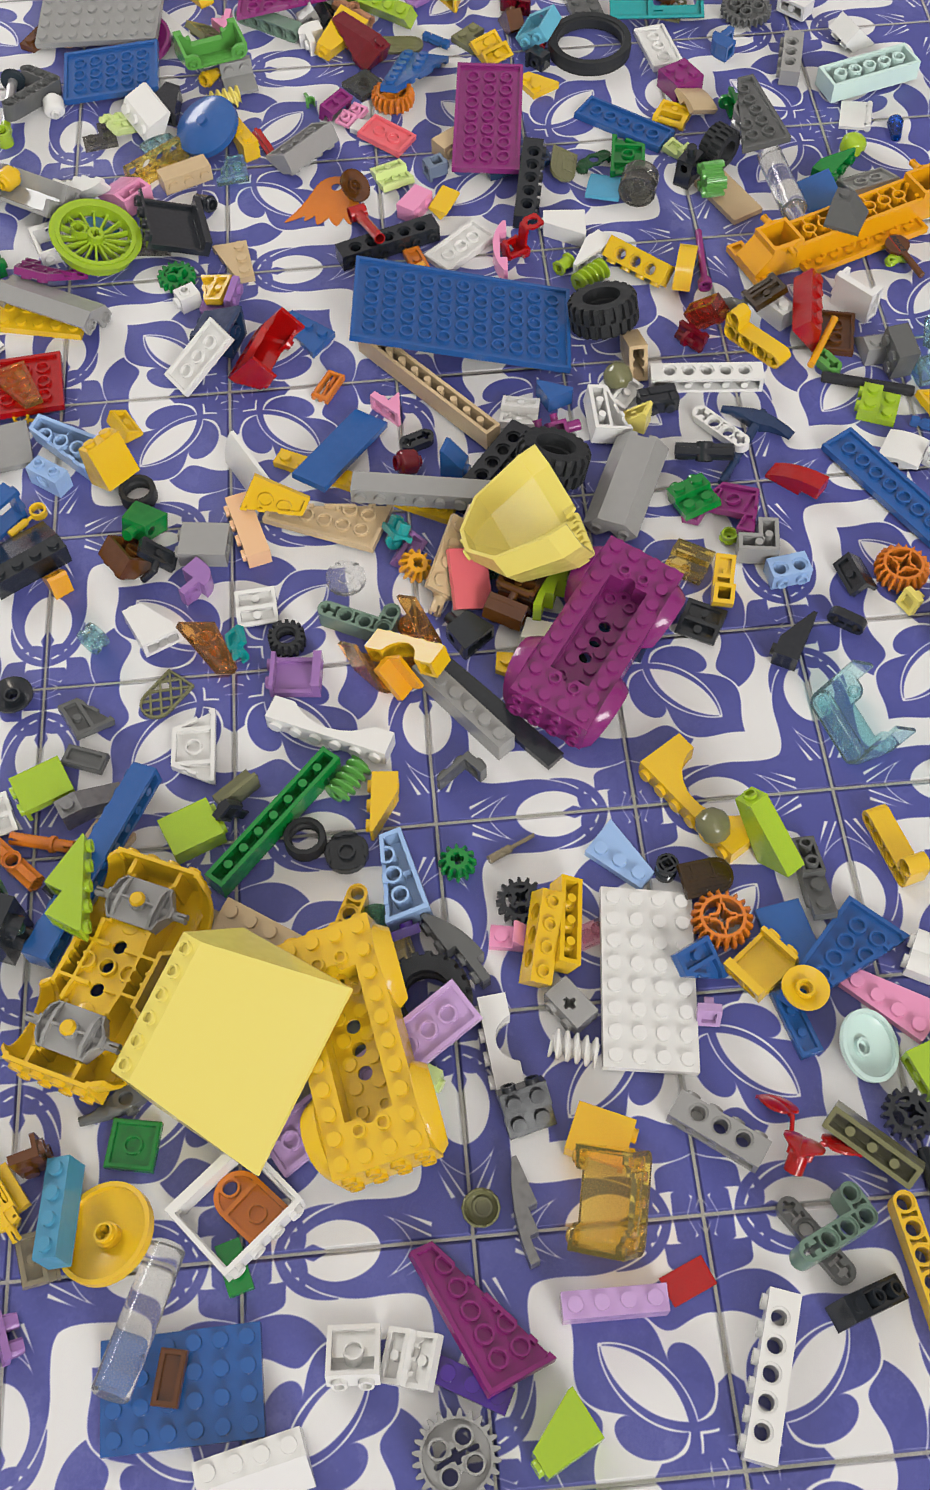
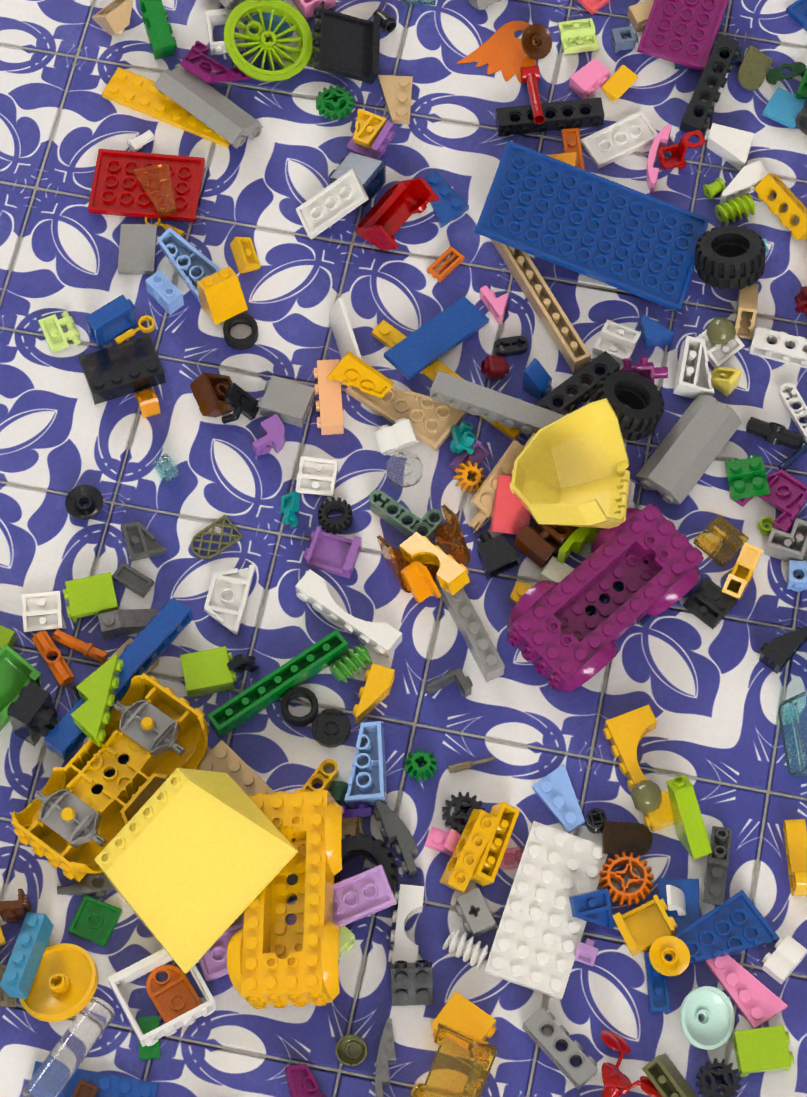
camera: 15 degrees right, 5 degrees up
green torso [121,501,168,541] -> none
white slope [122,602,184,657] -> none
white brick [173,282,202,314] -> none
clear orange wing [176,622,237,674] -> none
olive panel [212,769,261,804] -> none
black tile [444,657,564,770] -> none
black brick [636,383,680,416] -> none
none -> white brick [374,418,419,455]
none -> white slope [666,885,686,916]

